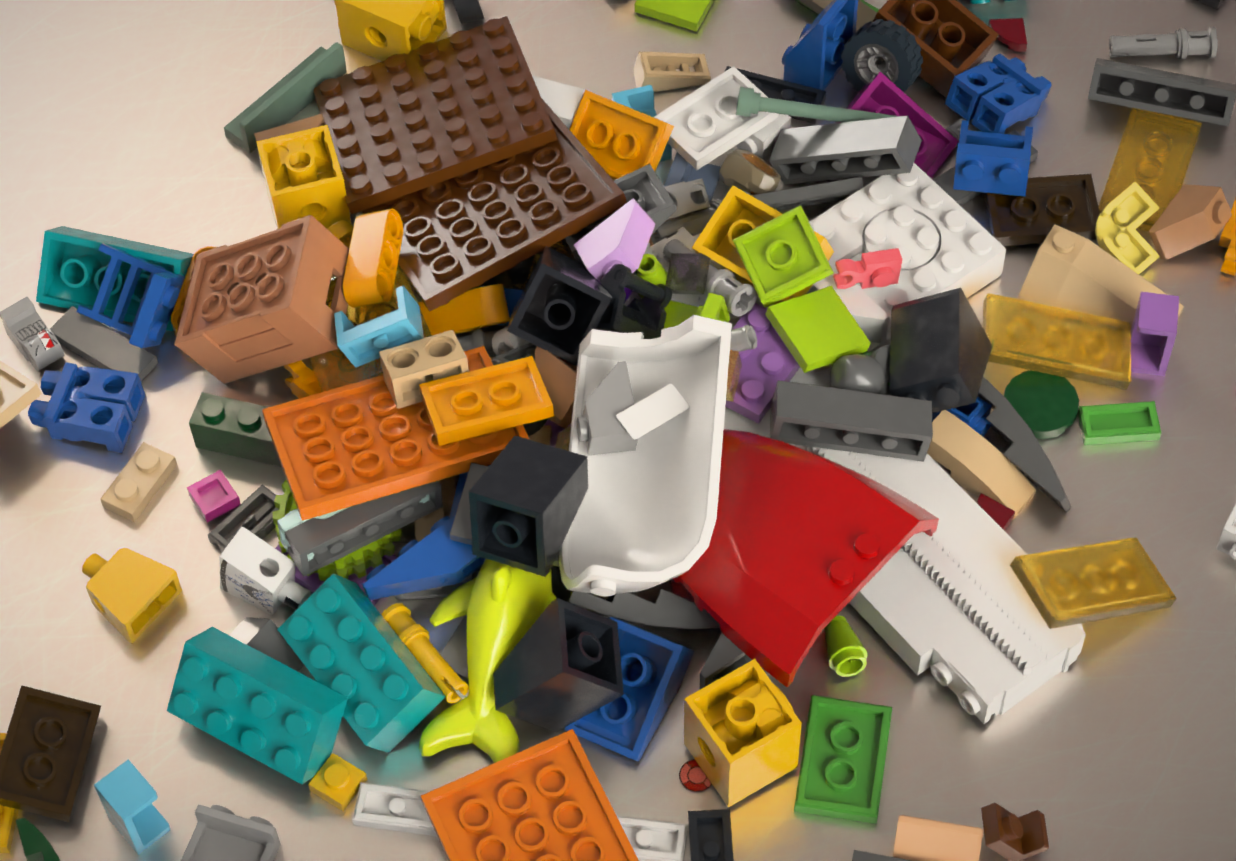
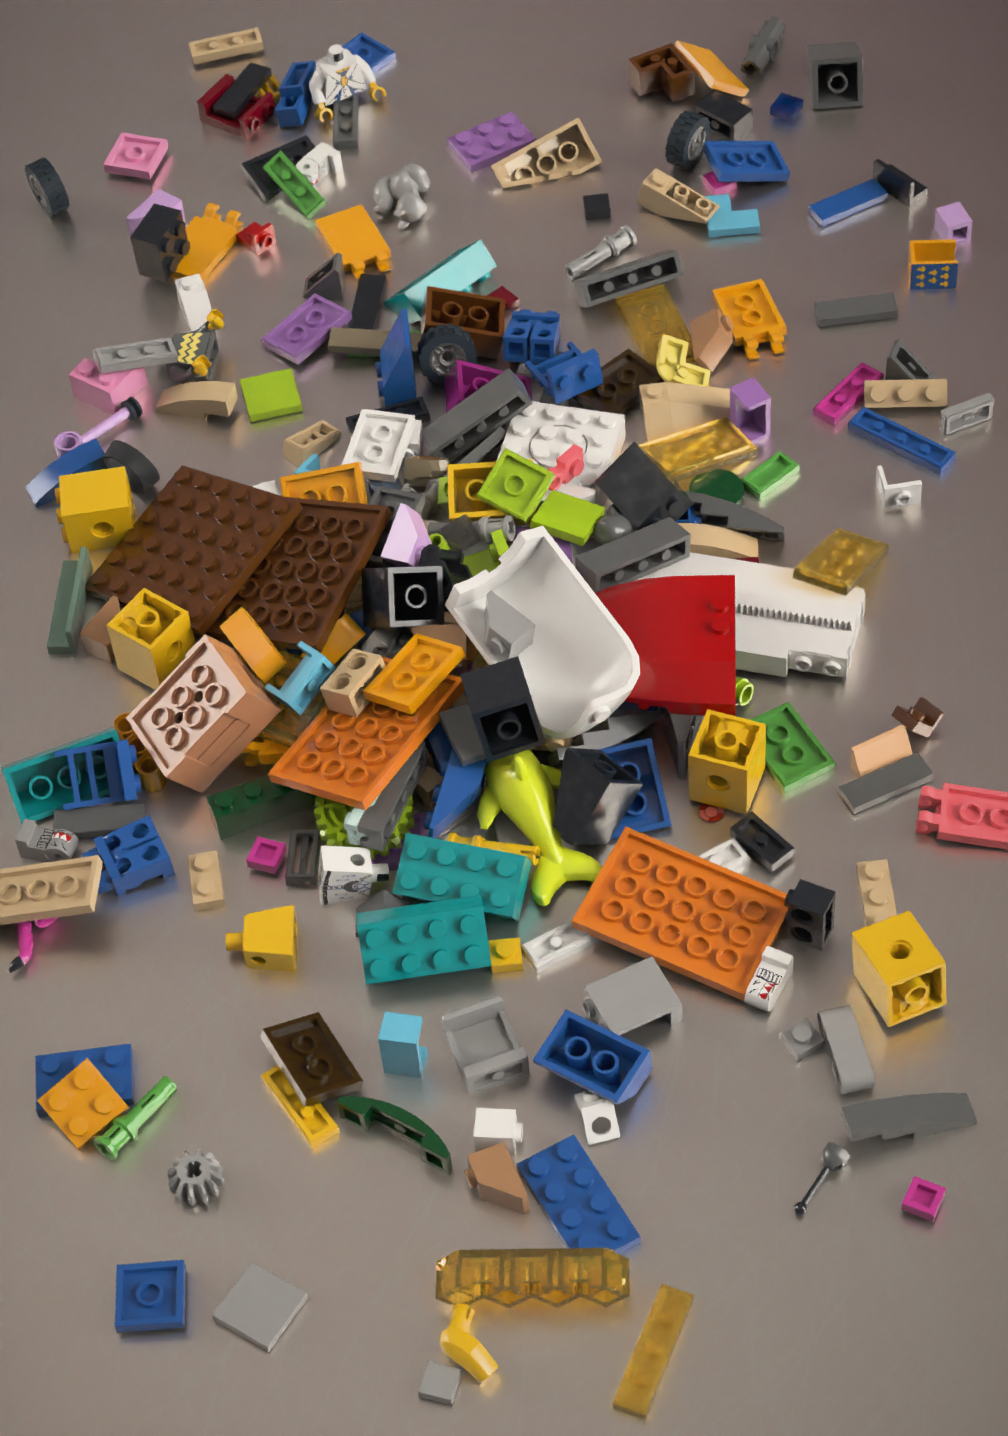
camera: 35 degrees left, 5 degrees down
white sticker [616,384,689,440] -> none
sand green piece [736,86,898,123] -> none

